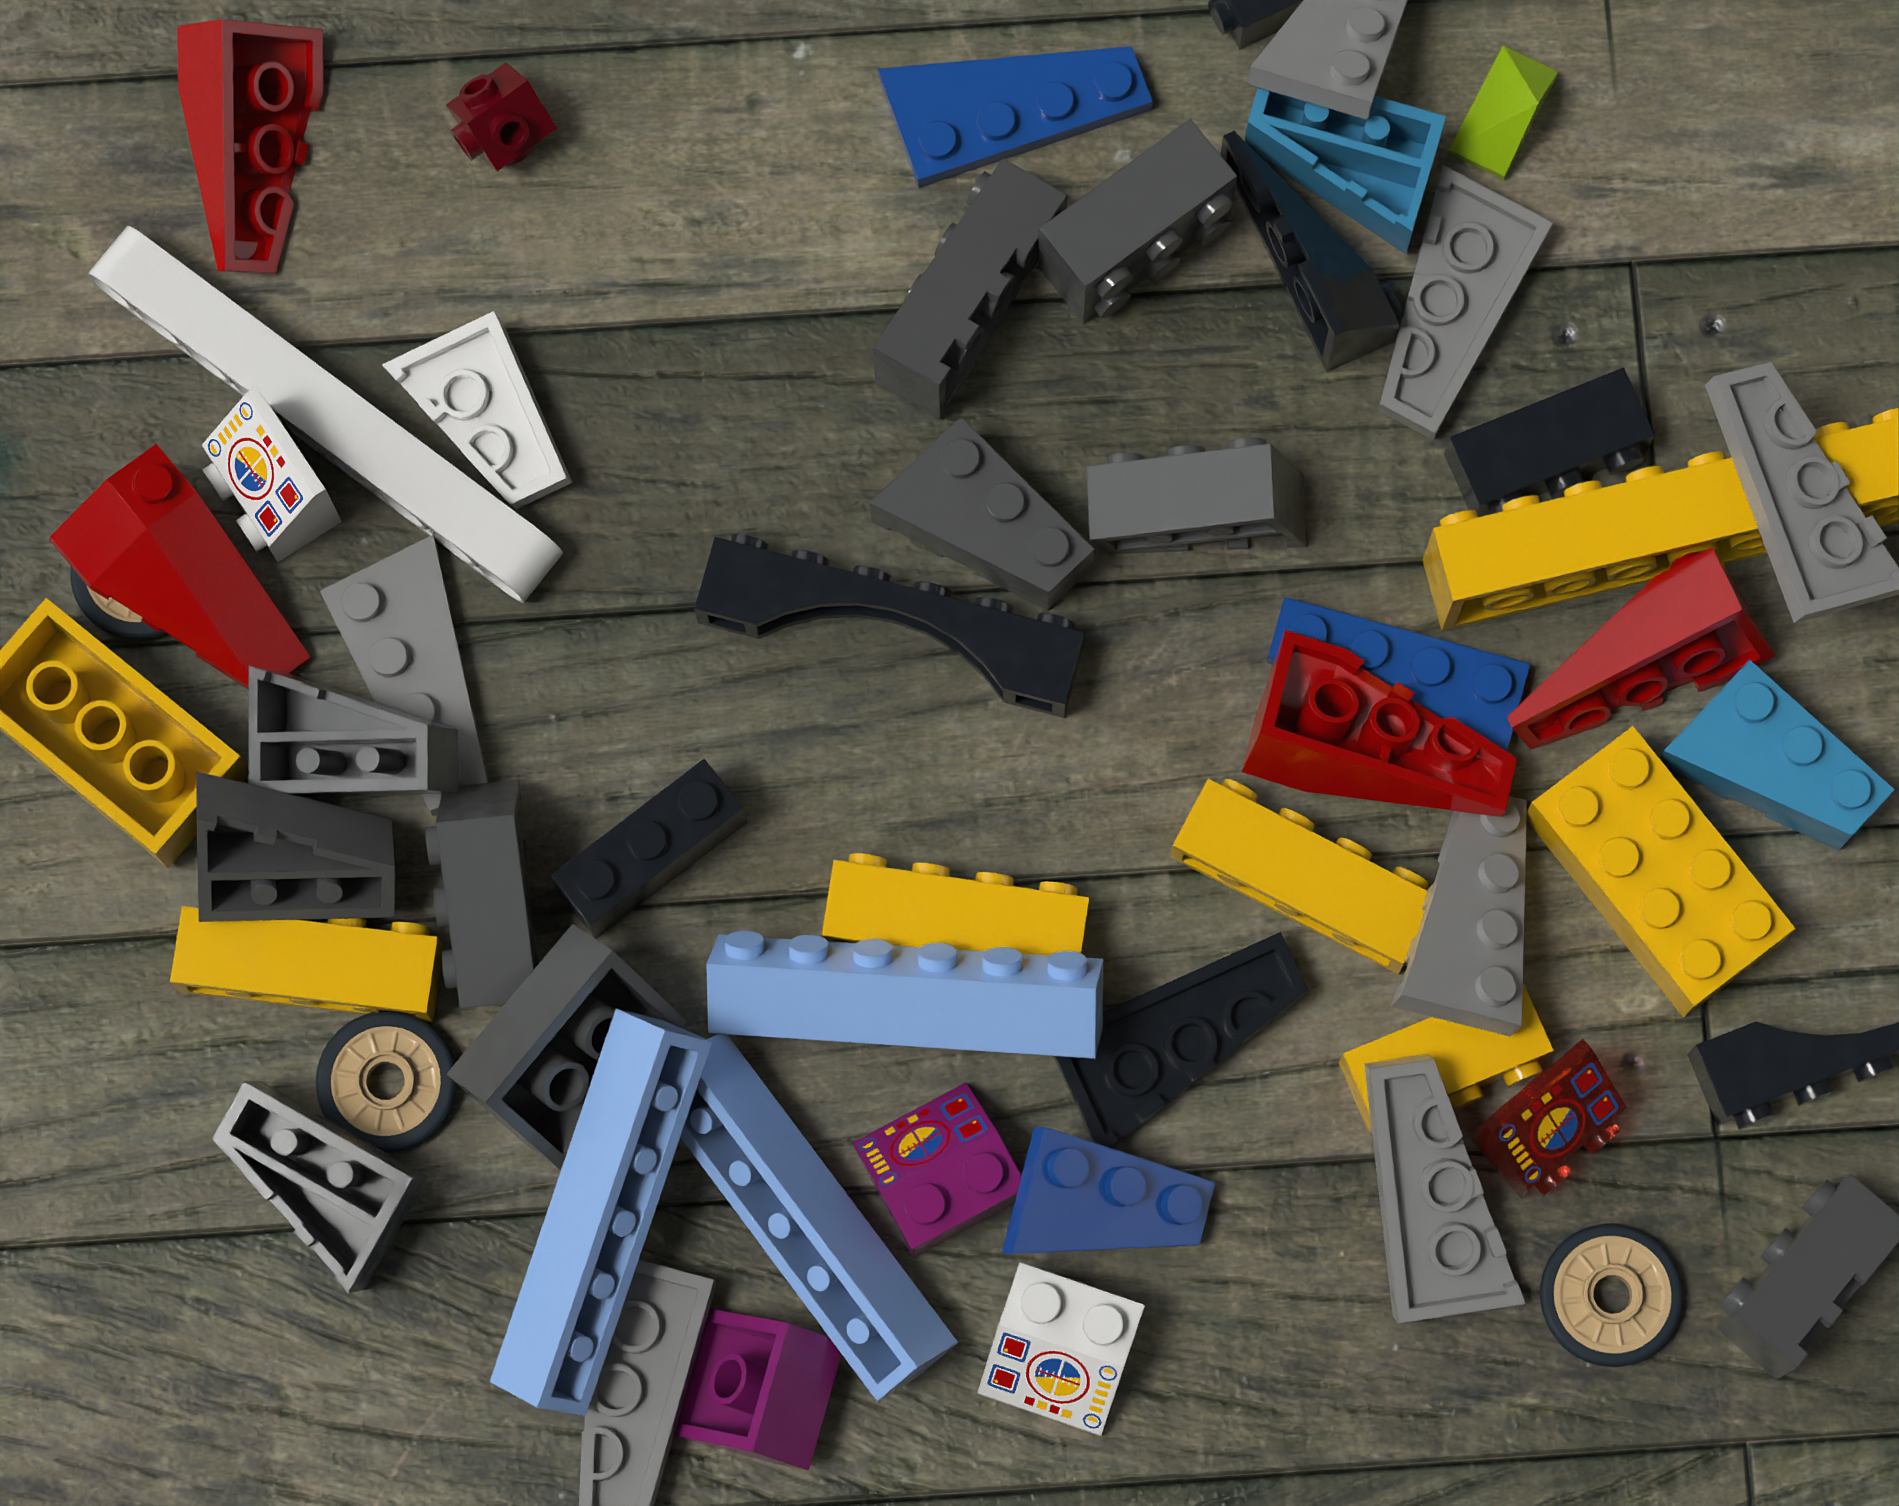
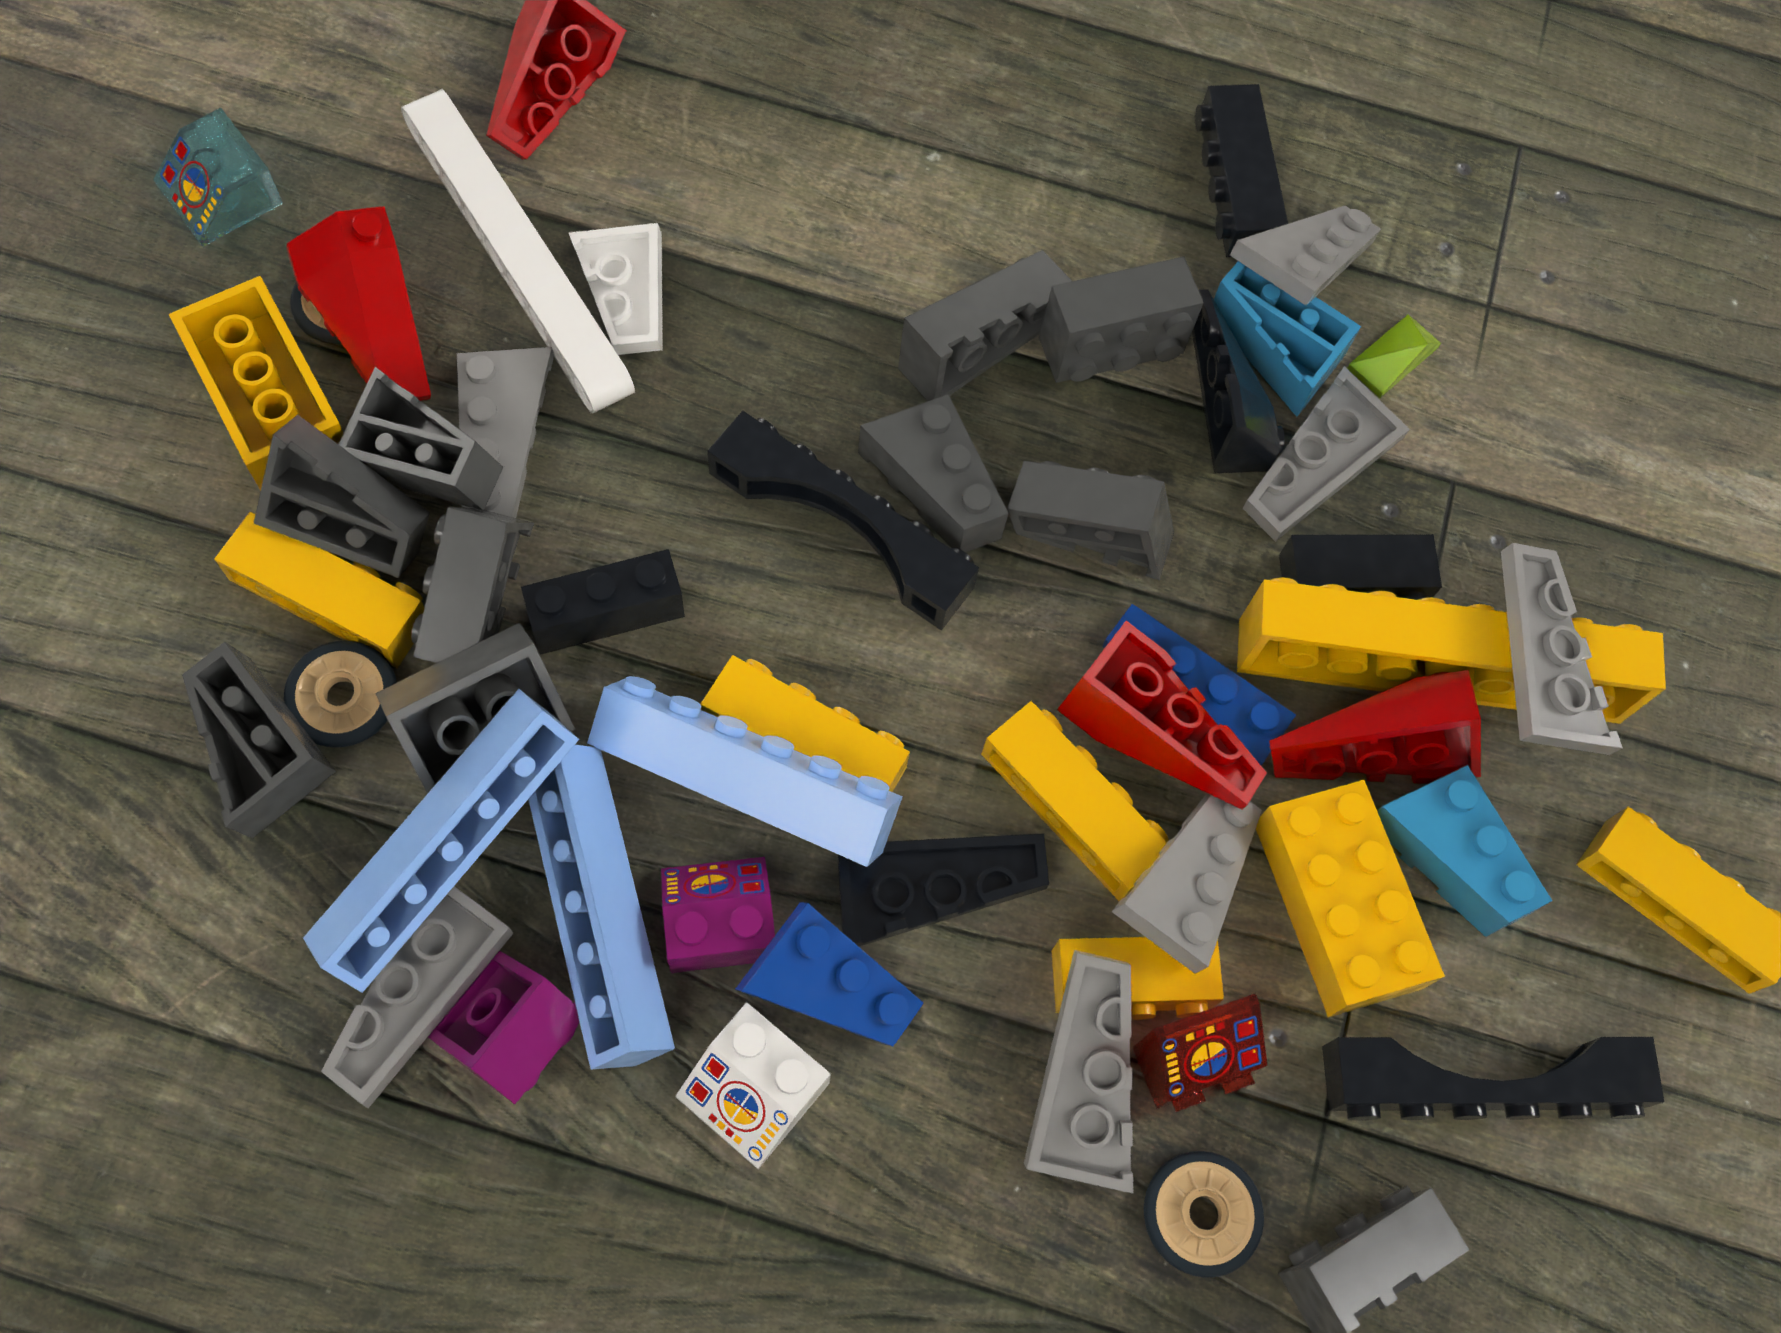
camera: 10 degrees right, 10 degrees down
white slope [202,387,342,562] -> none
dark red brick [446,62,557,171] -> none
blue wing [878,46,1153,188] -> none

